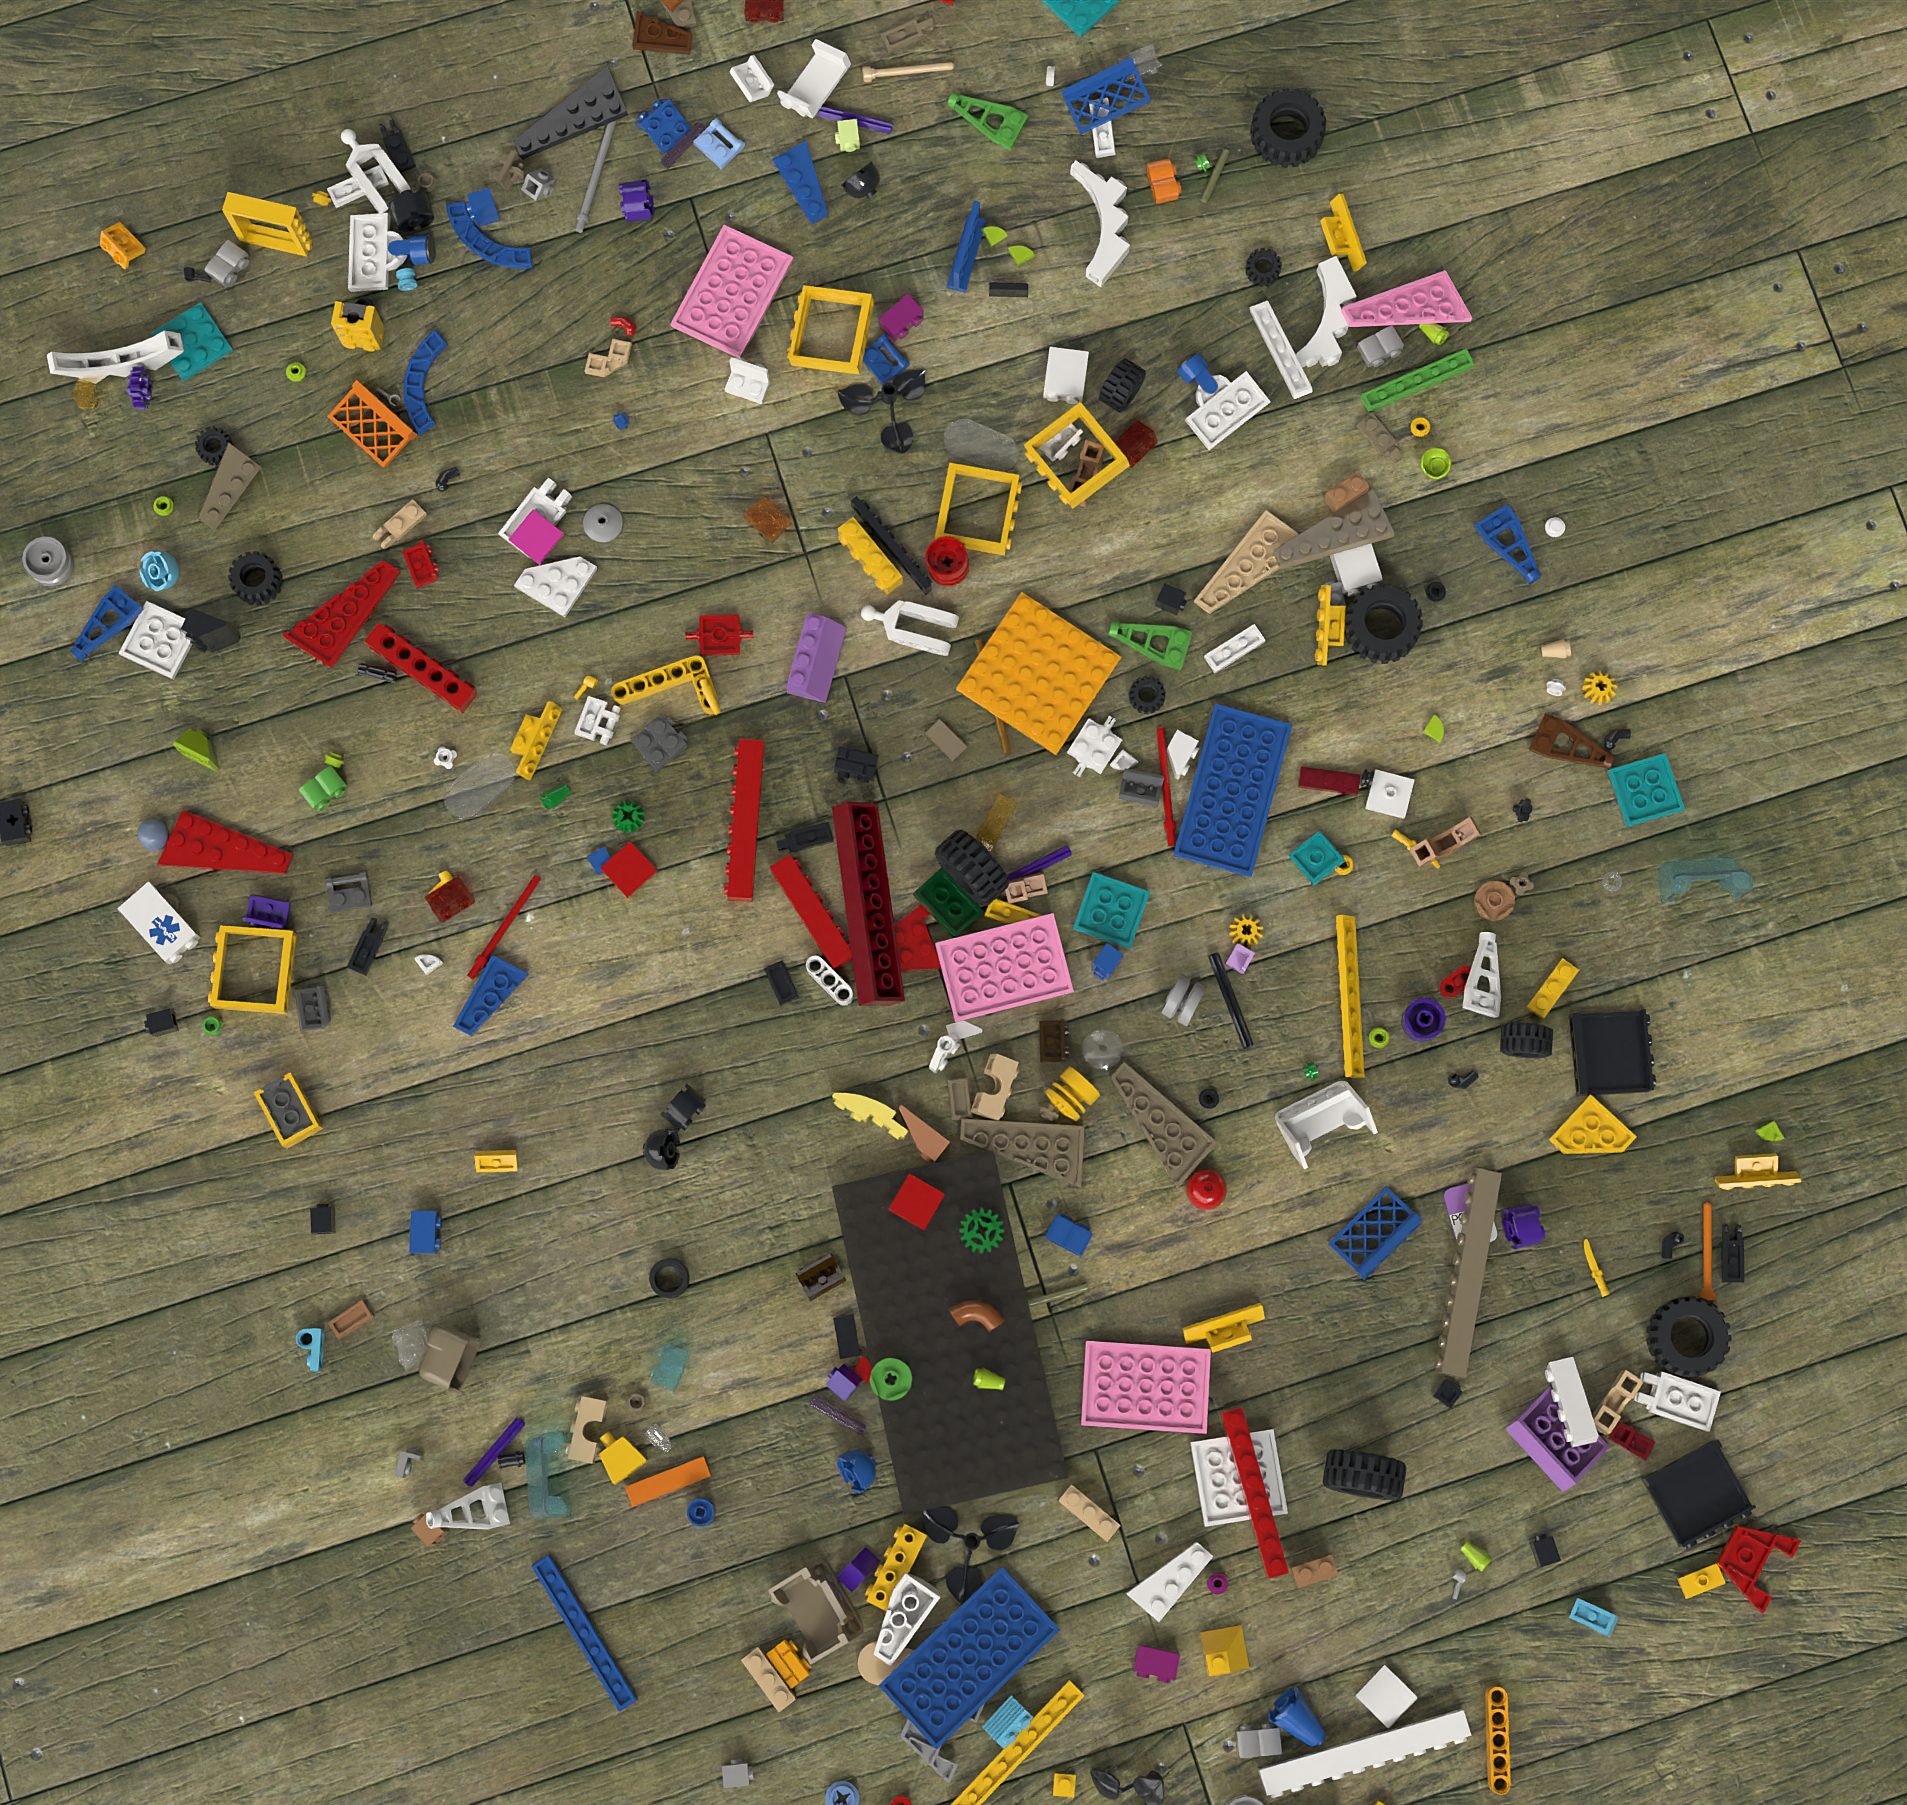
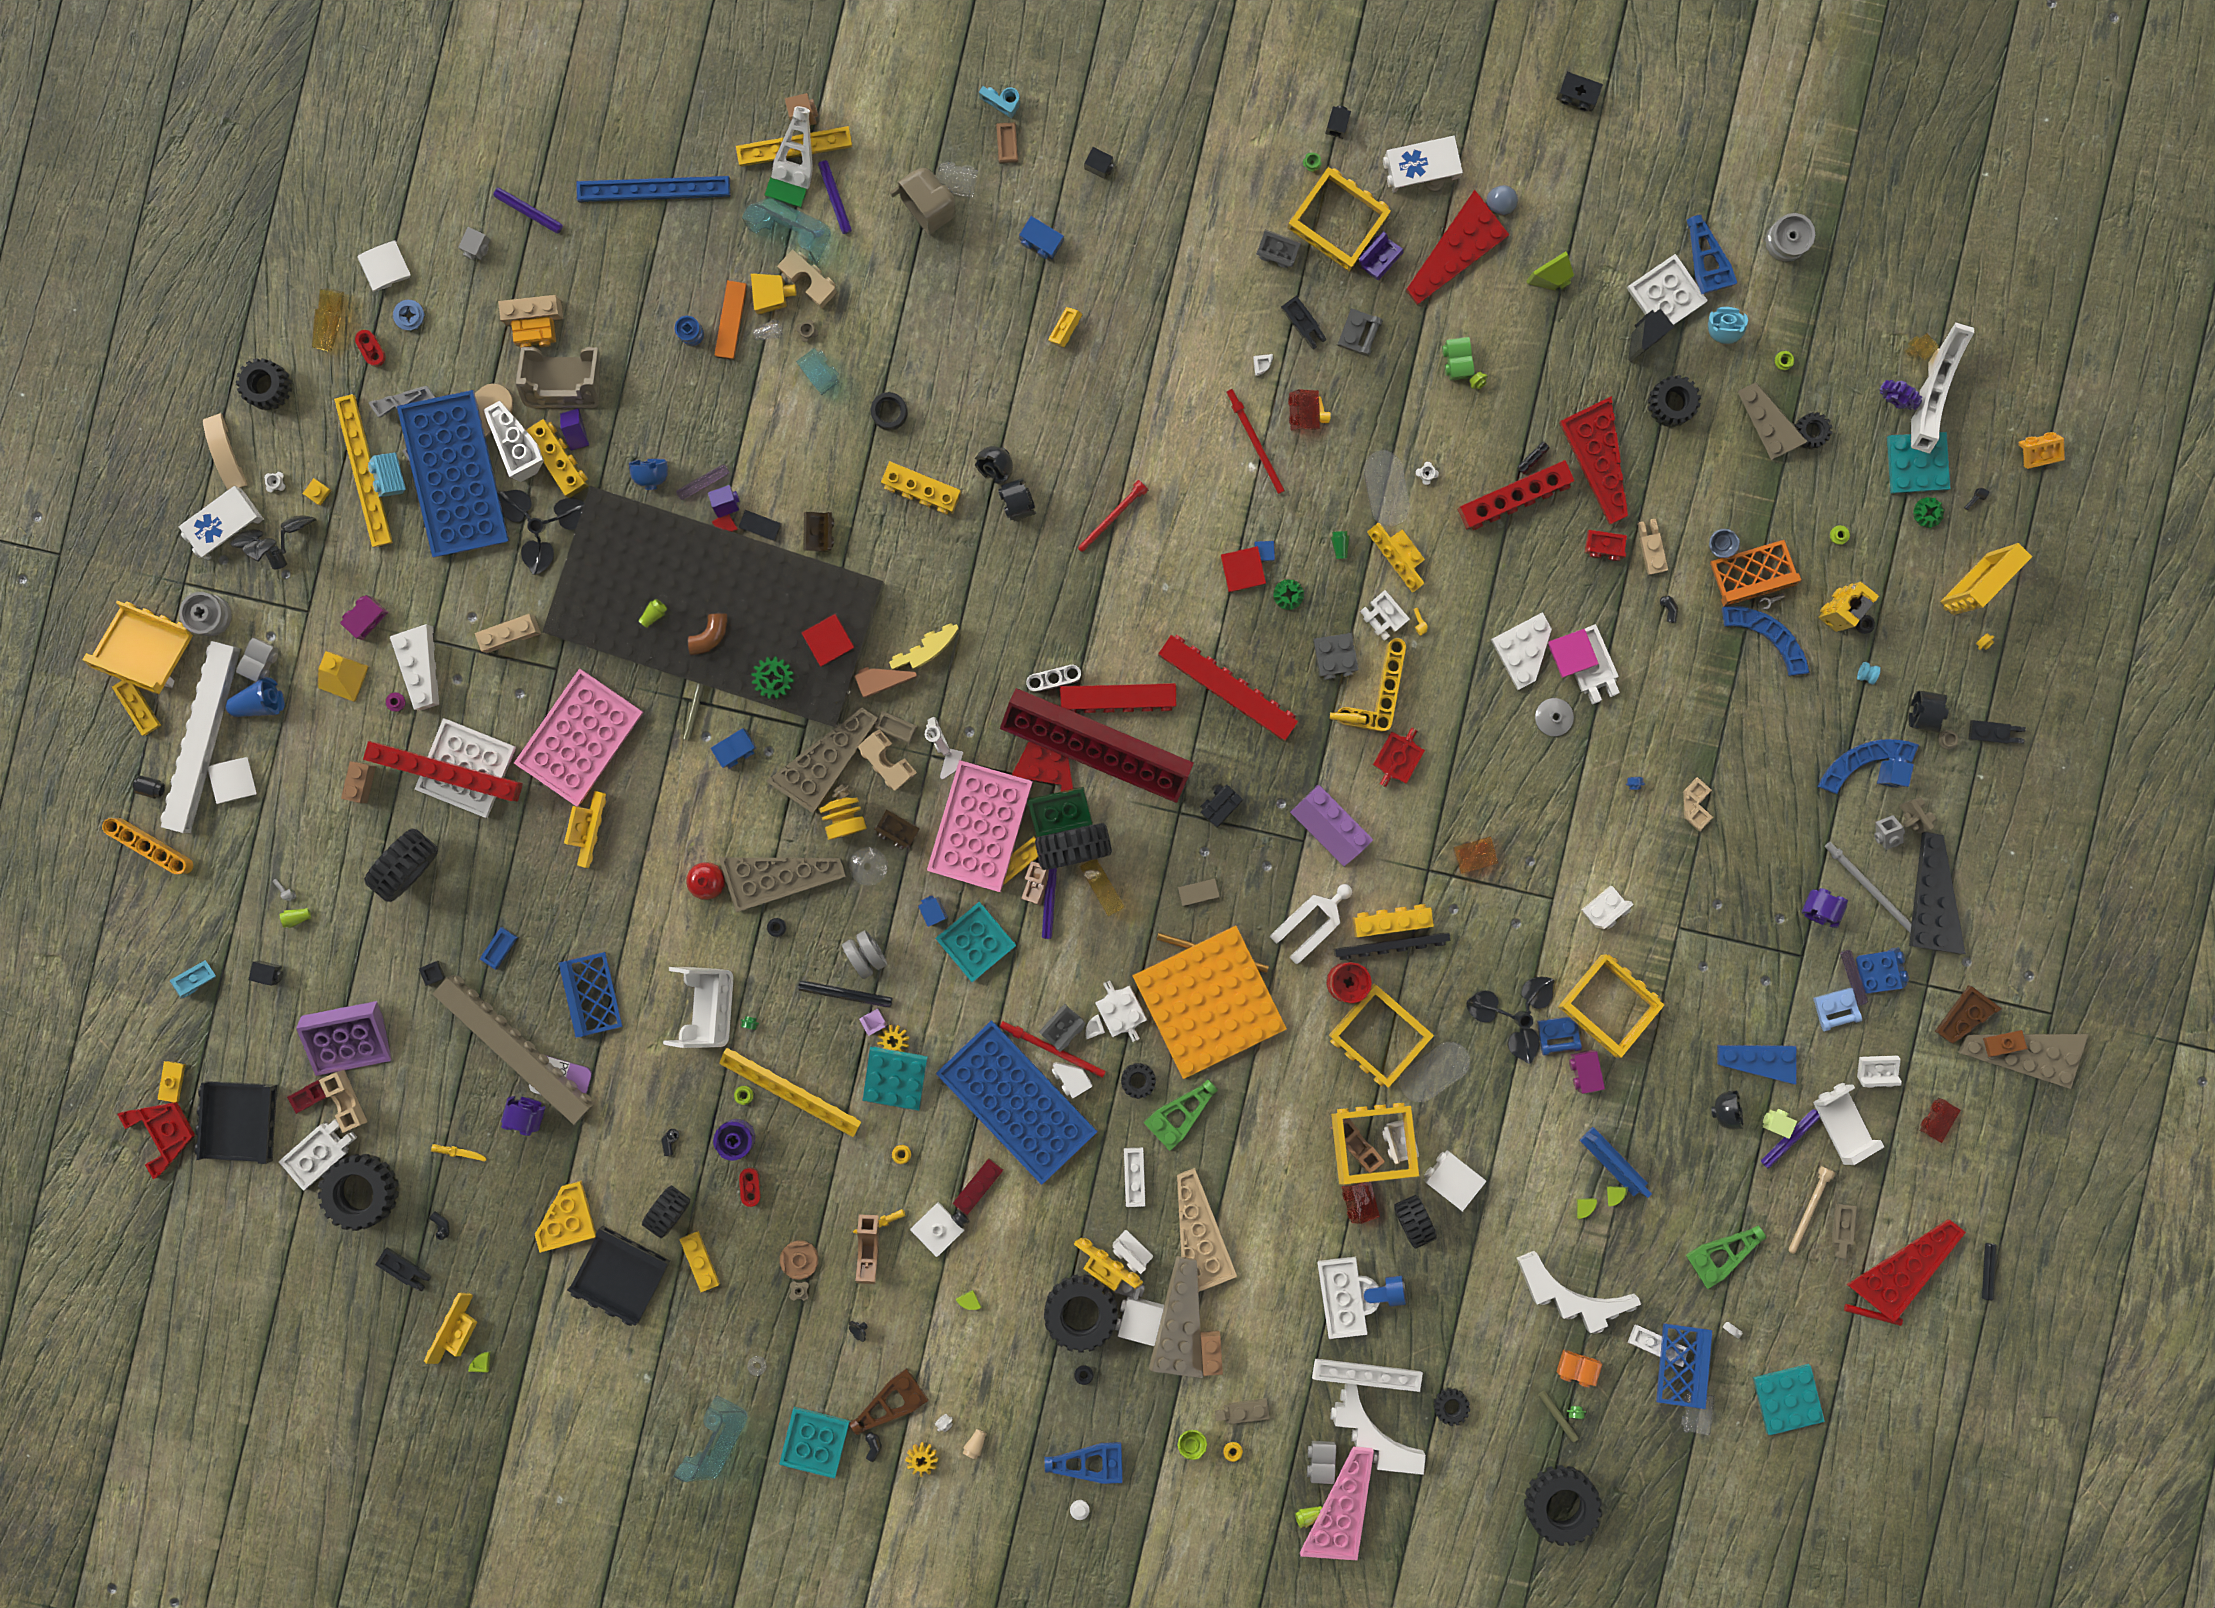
camera: 120 degrees right, 10 degrees up
light grey brick [204,240,250,287] -> none
dark grey piece [254,1072,324,1149] -> none
white plate [327,165,389,208] -> none
white piece [341,129,411,215] -> none
white plate [348,213,436,292] -> none
light grey bracket [394,1448,424,1478] -> none
blue wing [453,955,529,1037] -> none
black pin [498,1451,525,1469] -> none
red arm [610,317,637,336] -> none
bright pink plate [671,225,794,358] -> none
black tile [764,960,799,1006] -> none
black hinge [776,822,834,852] -> none
bright green plate [870,1358,912,1401] -> none
black tile [989,282,1028,298] -> none
black brick [1155,583,1188,616] -> none
teal tile [1288,830,1345,886] -> none
yellow bracket [1320,193,1367,272] -> none
bright green tile [1360,348,1475,413] -> none
white plate [1463,932,1501,1018] -> none
white brick [1545,1357,1599,1447] -> none
orange piece [1699,1202,1716,1302] -> none
none -> black brick [132,775,165,799]
none -> blue tile [480,927,518,970]
none -> dark purple axle [493,187,563,234]
none -> yellow plate [736,126,853,167]
none -> green tile [764,177,807,209]
none -> teal plate [862,1046,928,1111]
none -> yellow brick [881,461,962,515]
none -> red piece [1078,480,1149,552]
none -> white bracket [1113,1230,1153,1274]
none -> sand blue hair [1709,529,1740,558]
none -> green gear [1913,497,1945,528]

